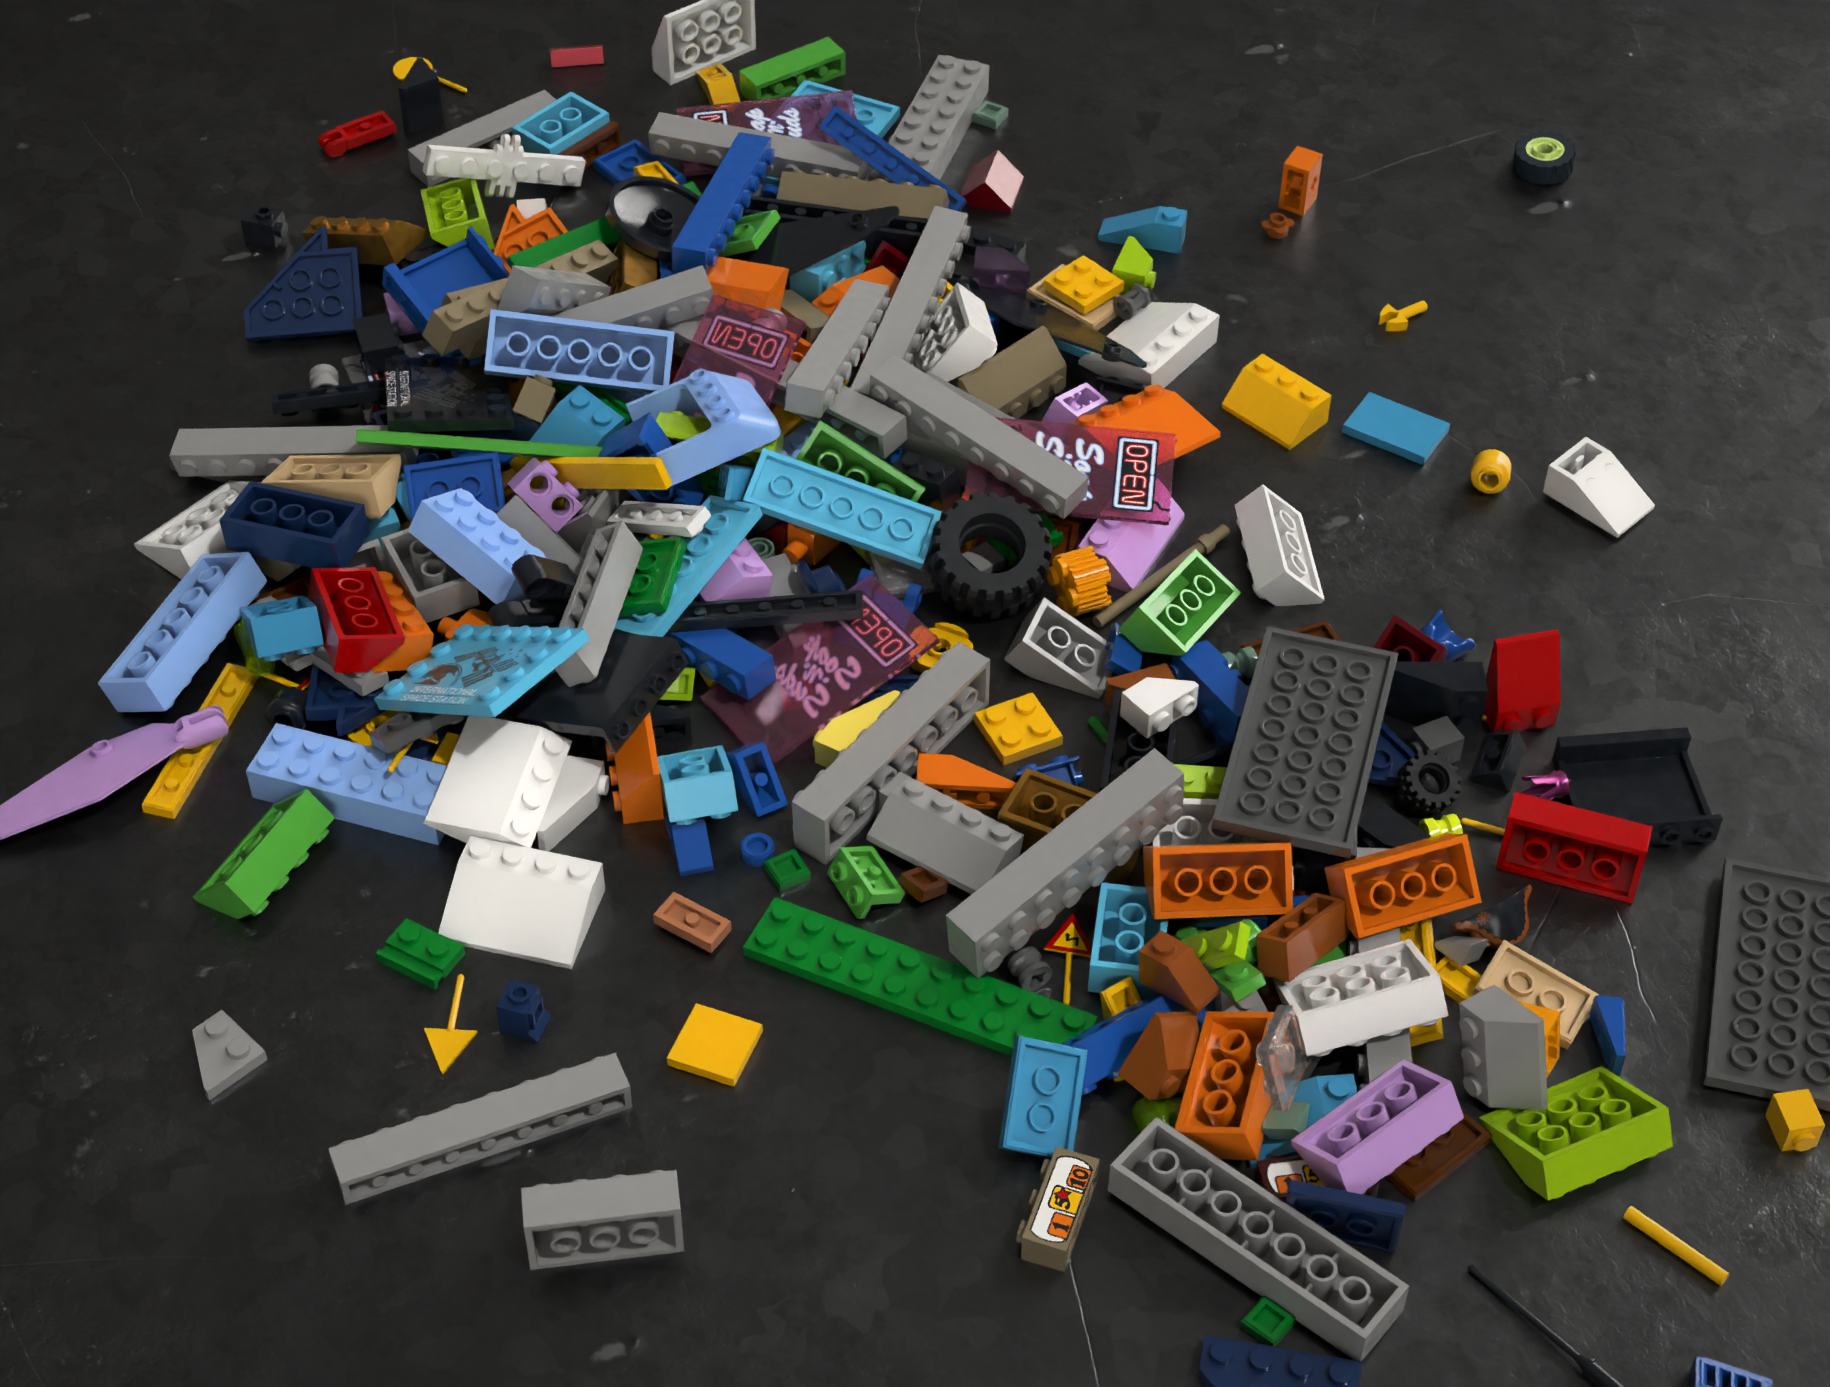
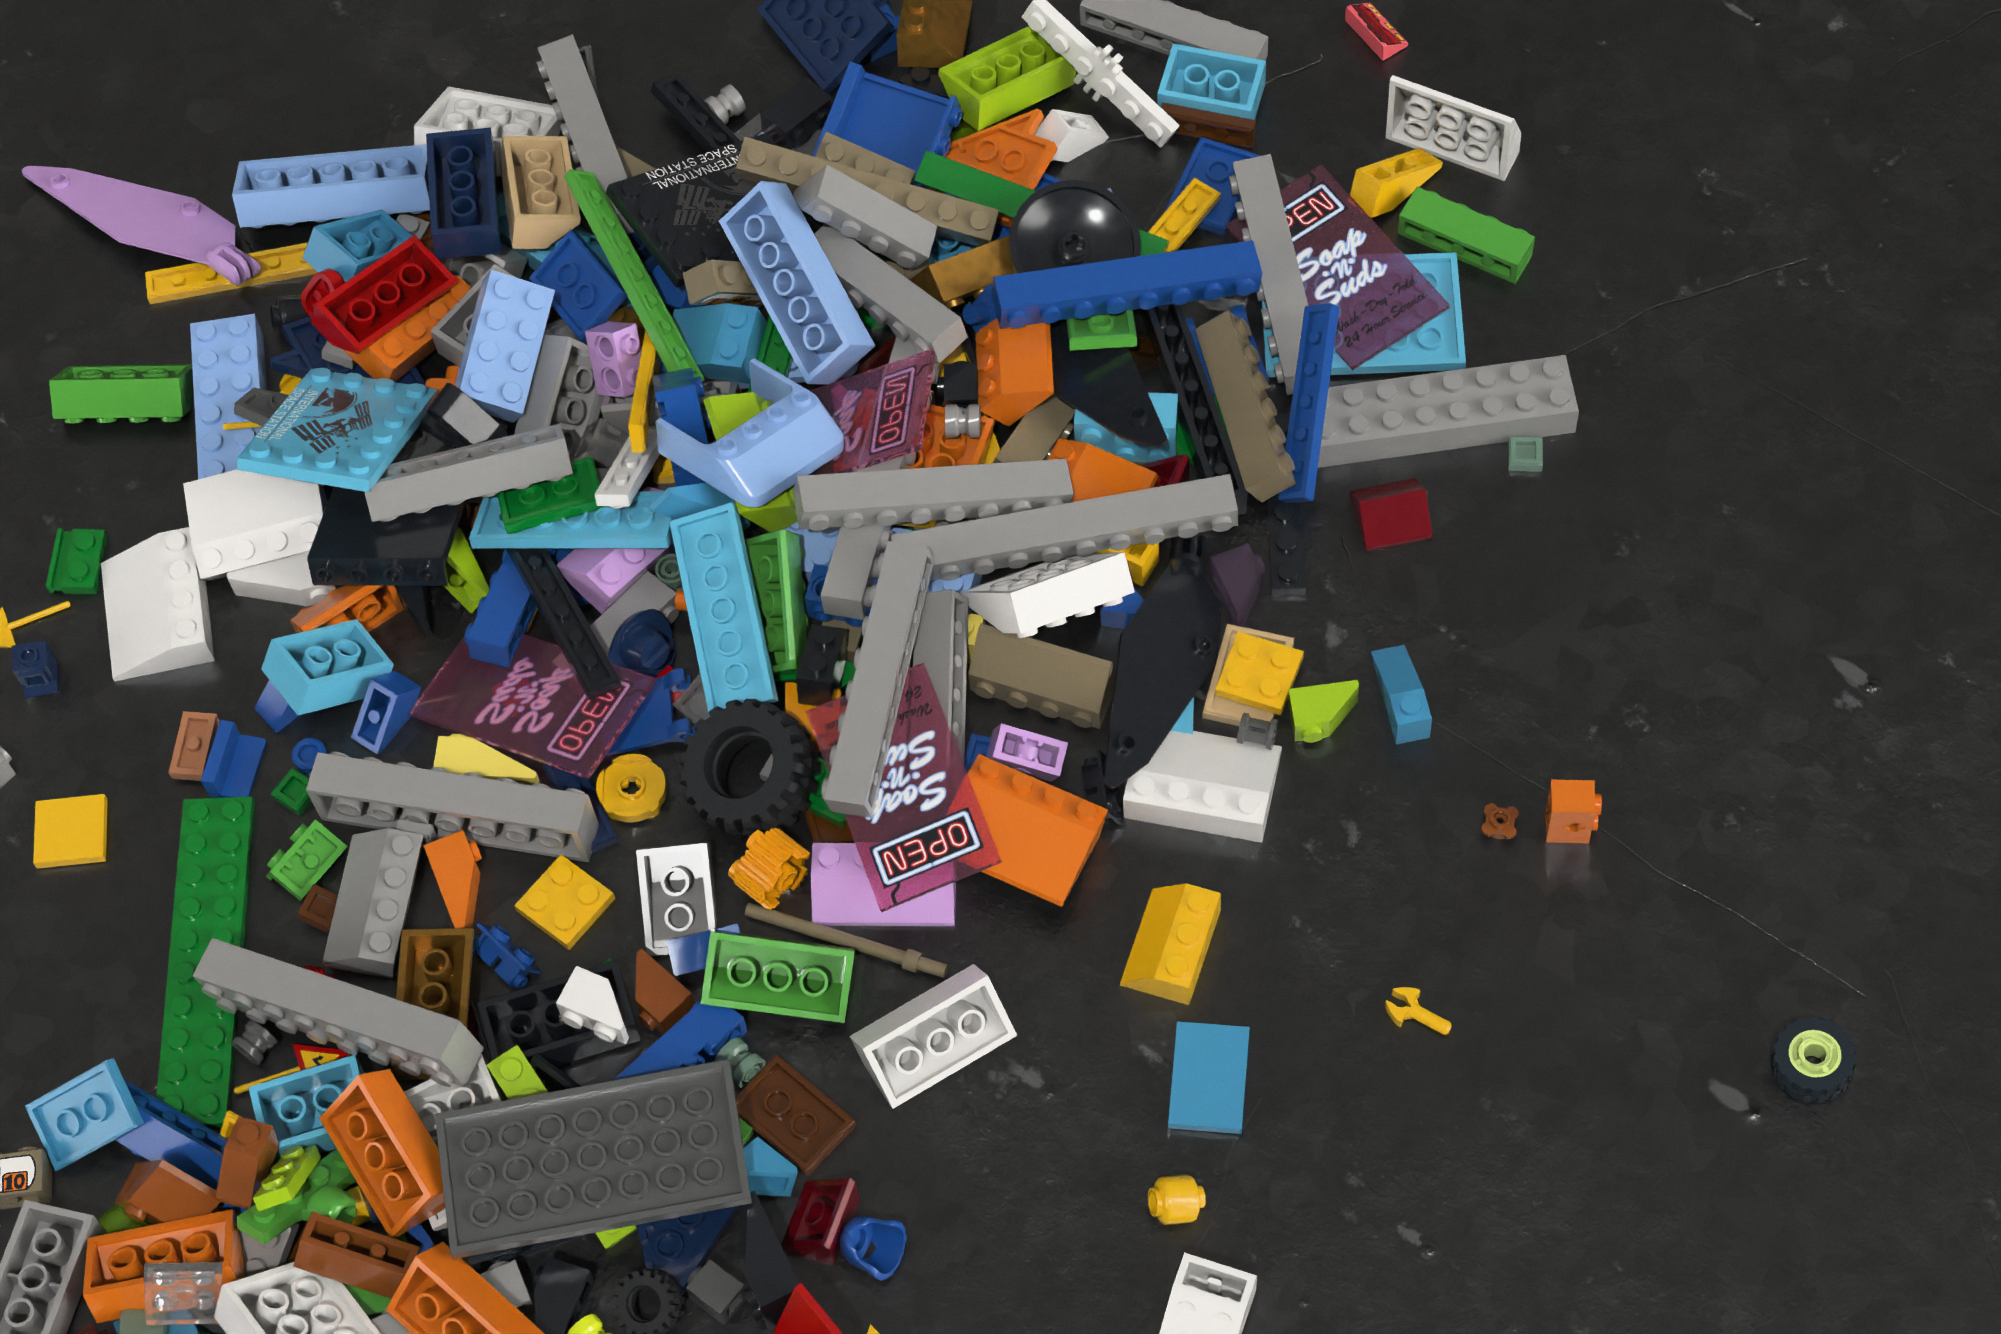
camera: 70 degrees right, 15 degrees up
none -> blue panel [201,720,267,798]
none -> red plate [301,268,345,318]

